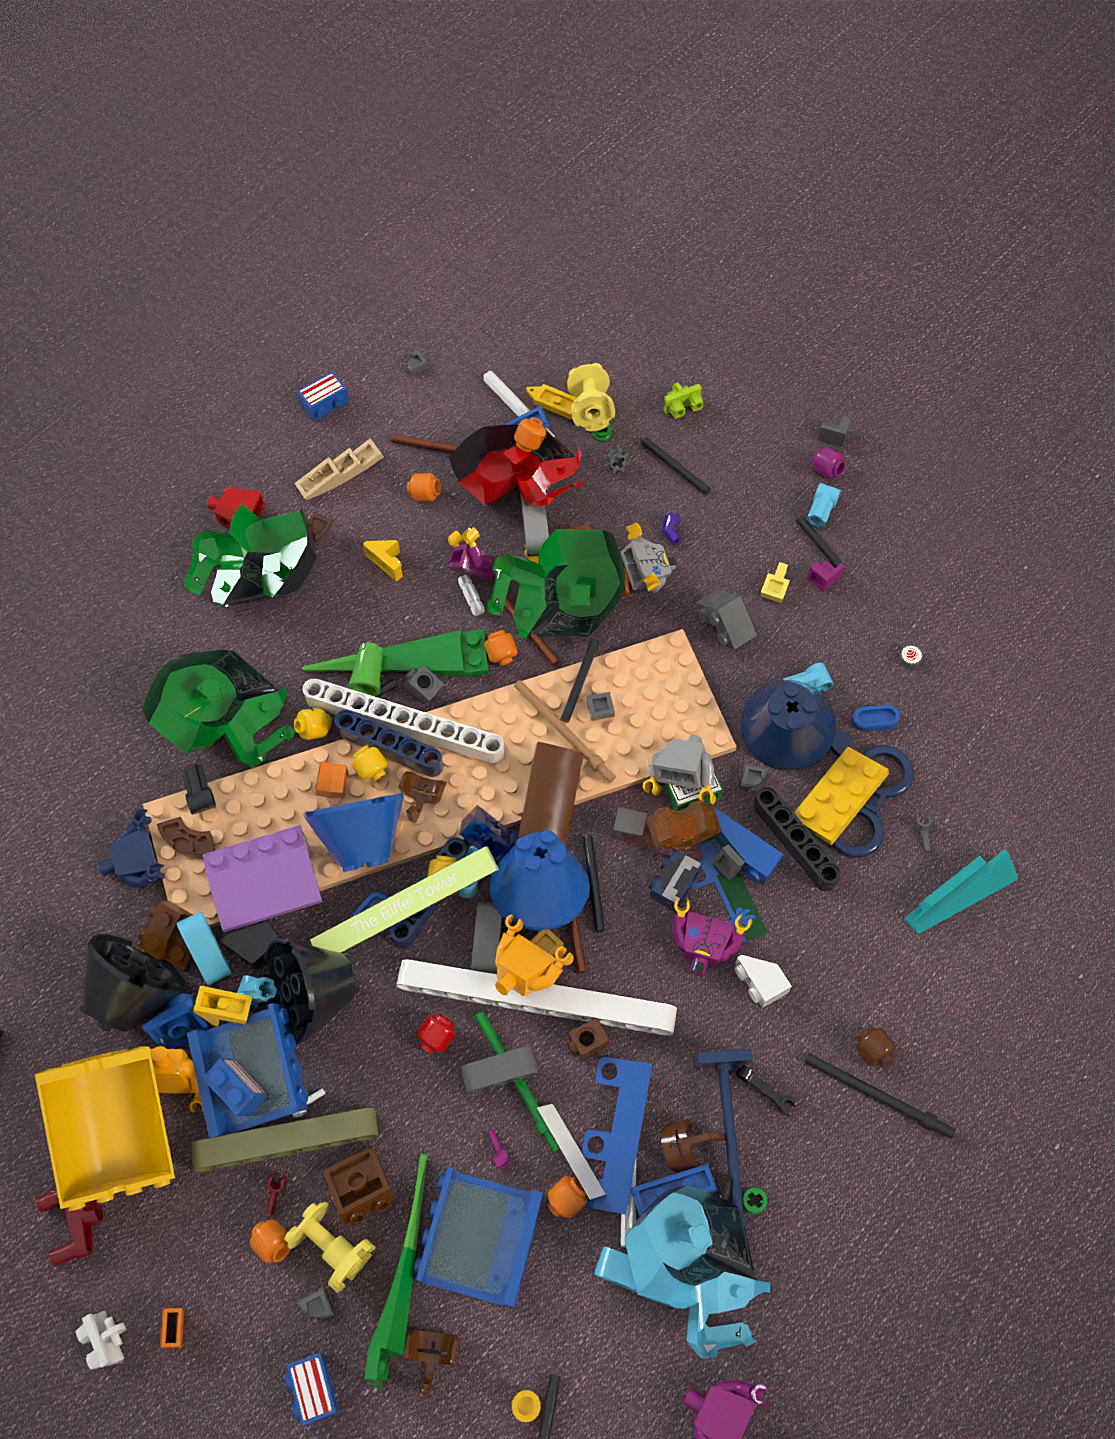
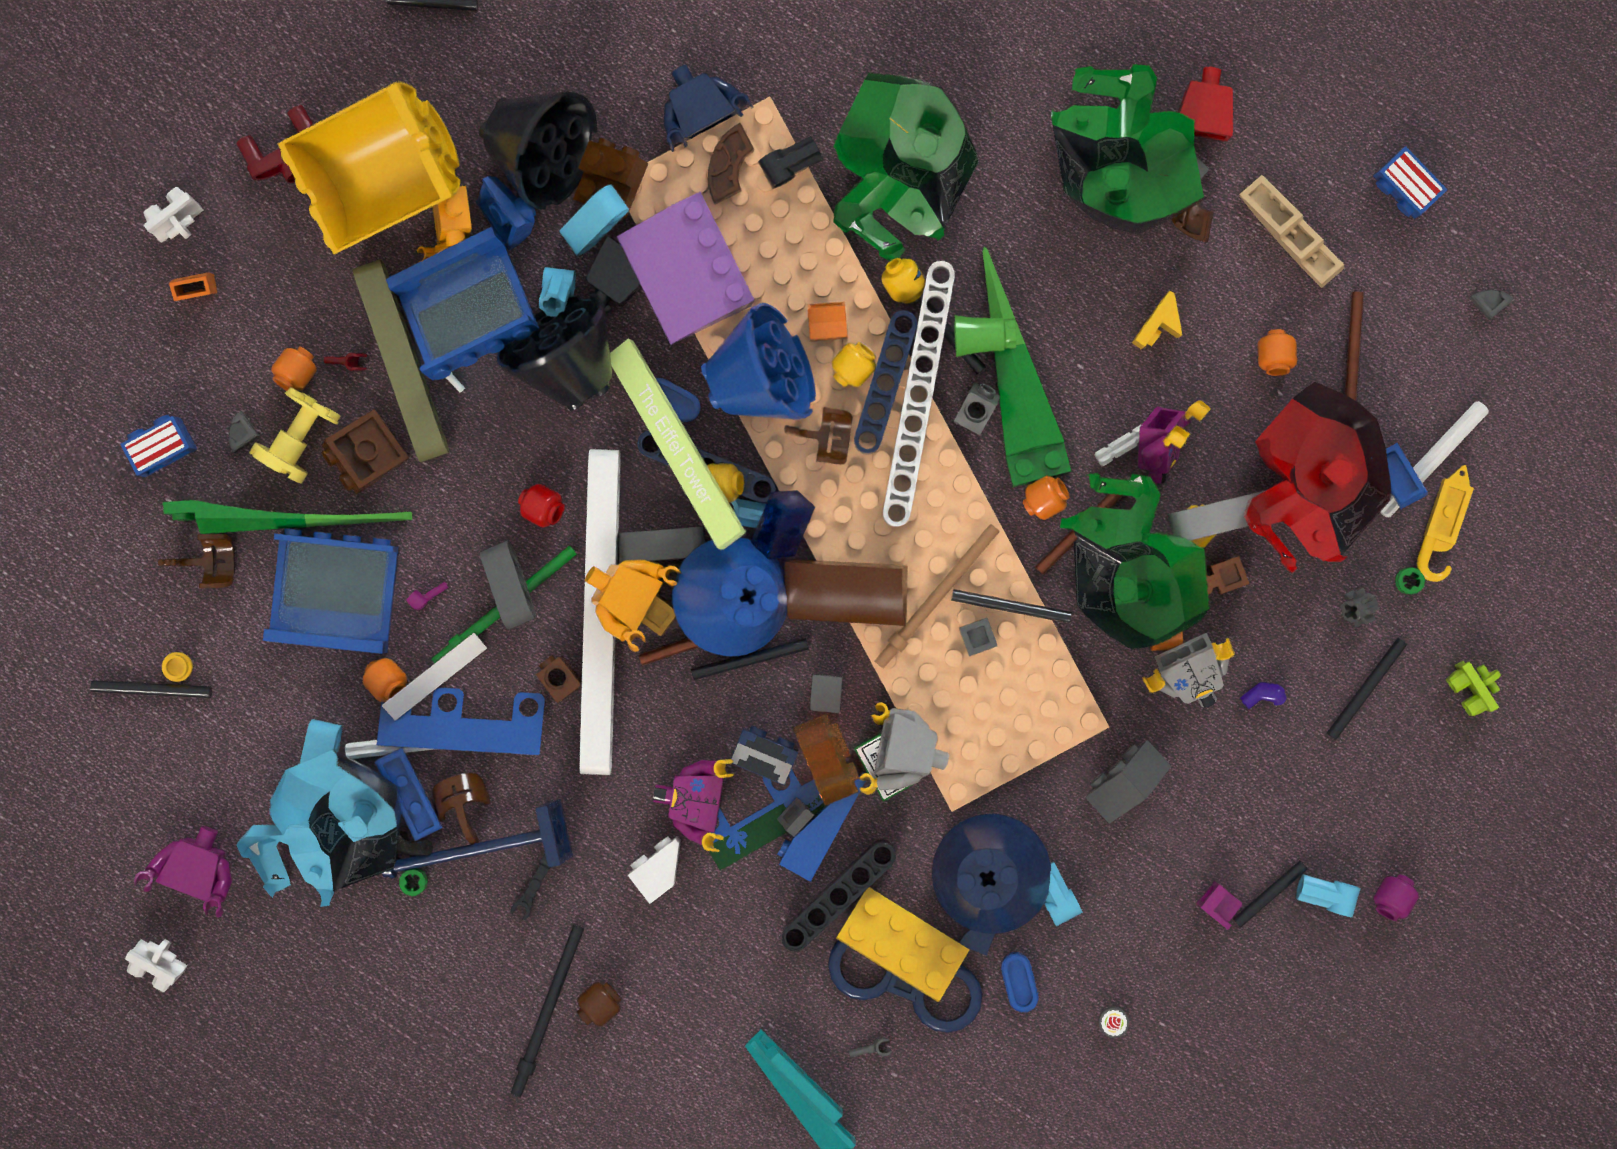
camera: 80 degrees right, 25 degrees up
yellow slope [193,986,253,1026] -> none
blue brick [202,1058,268,1116] -> none
orange head [514,417,546,452] -> none
light yellow piece [567,363,615,431] -> none
dark grey tile [740,764,768,789] -> none
light yellow plate [760,562,790,603] -> none
dark grey panel [818,415,851,447] -> none

